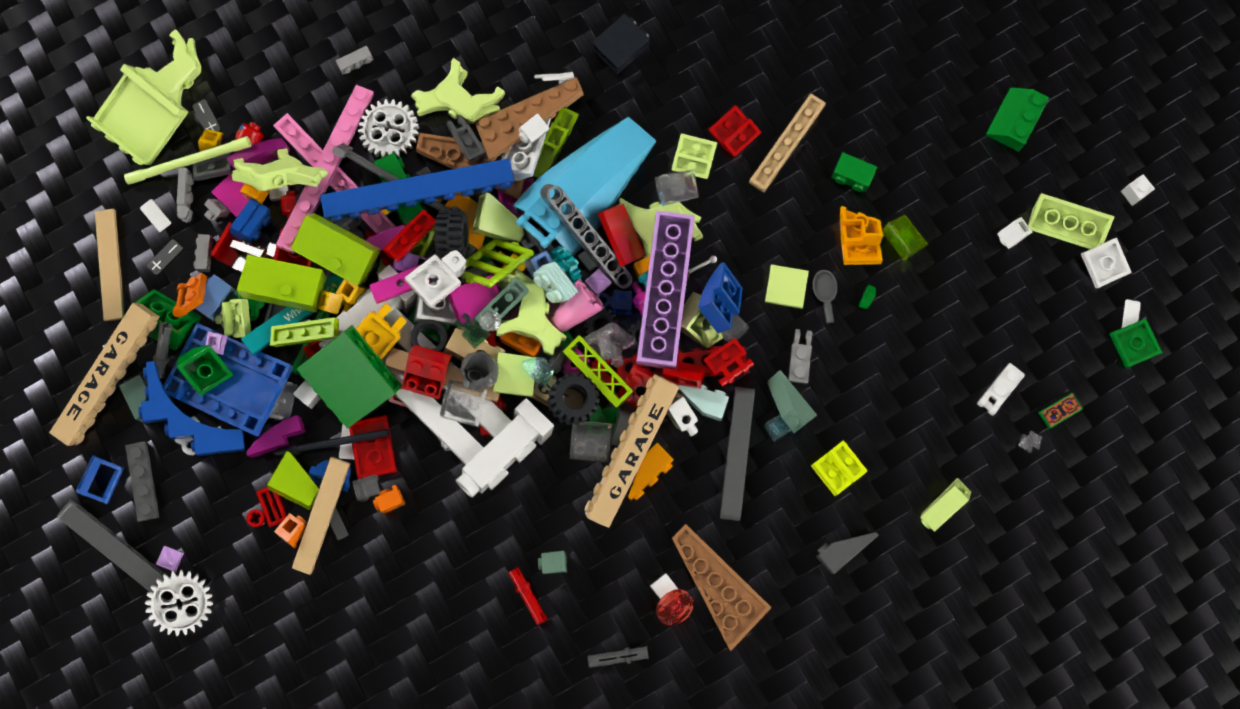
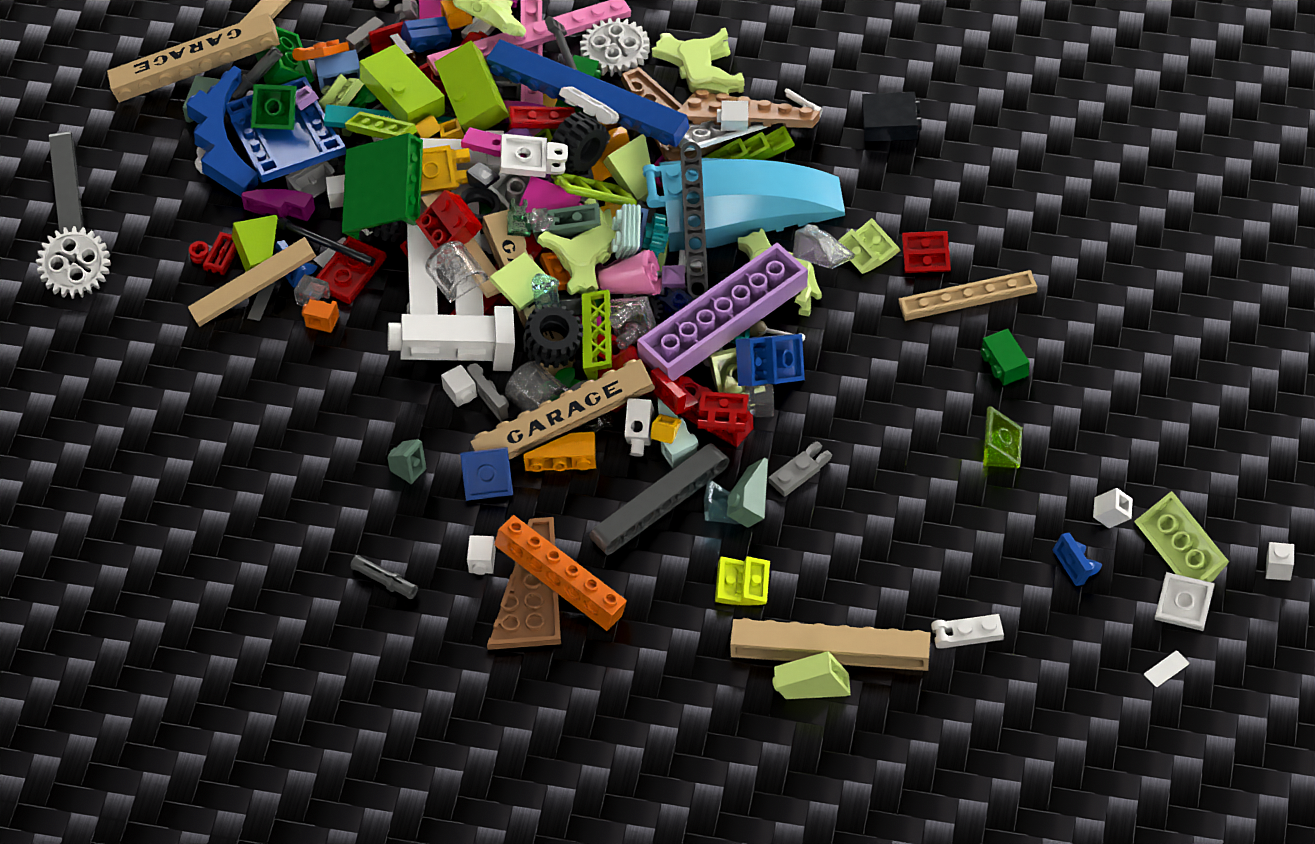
camera: 45 degrees right, 25 degrees down
blue tile [76,455,124,504] -> none
dark grey plate [125,441,159,522] -> none
dark grey sticker [147,239,183,275] -> none
lavender tile [156,546,184,572] -> none
orange brick [274,513,307,549] -> none
dark grey hinge [447,116,486,164] -> none
dark grey hair [460,351,499,390] -> none
red pin [508,567,548,625] -> none
red tile [598,203,646,267] -> none
clear red tile [656,589,694,626] -> none
yellowish green tile [765,265,809,309] -> none
dark grey piece [813,270,837,324] -> none
dark grey slope [816,532,879,575] -> none
light orange slope [840,206,883,265] -> none
green tile [859,285,876,310] -> none
green slope [986,88,1049,152] -> none
clear wheel [1019,431,1042,452] -> none
tile [1038,393,1083,429] -> none
green tile [1109,318,1163,368] -> none
none -> white brick [441,365,477,407]
none -> blue tile [460,447,513,501]
none -> black slope [466,162,500,189]
none -> light grey hinge [467,363,509,422]
none -> orange brick [494,515,627,631]
none -> white hinge [559,87,619,125]
none -> yellow slope [650,414,682,444]
none -> tan brick [730,618,930,671]
none -> blue tile [1052,533,1102,586]

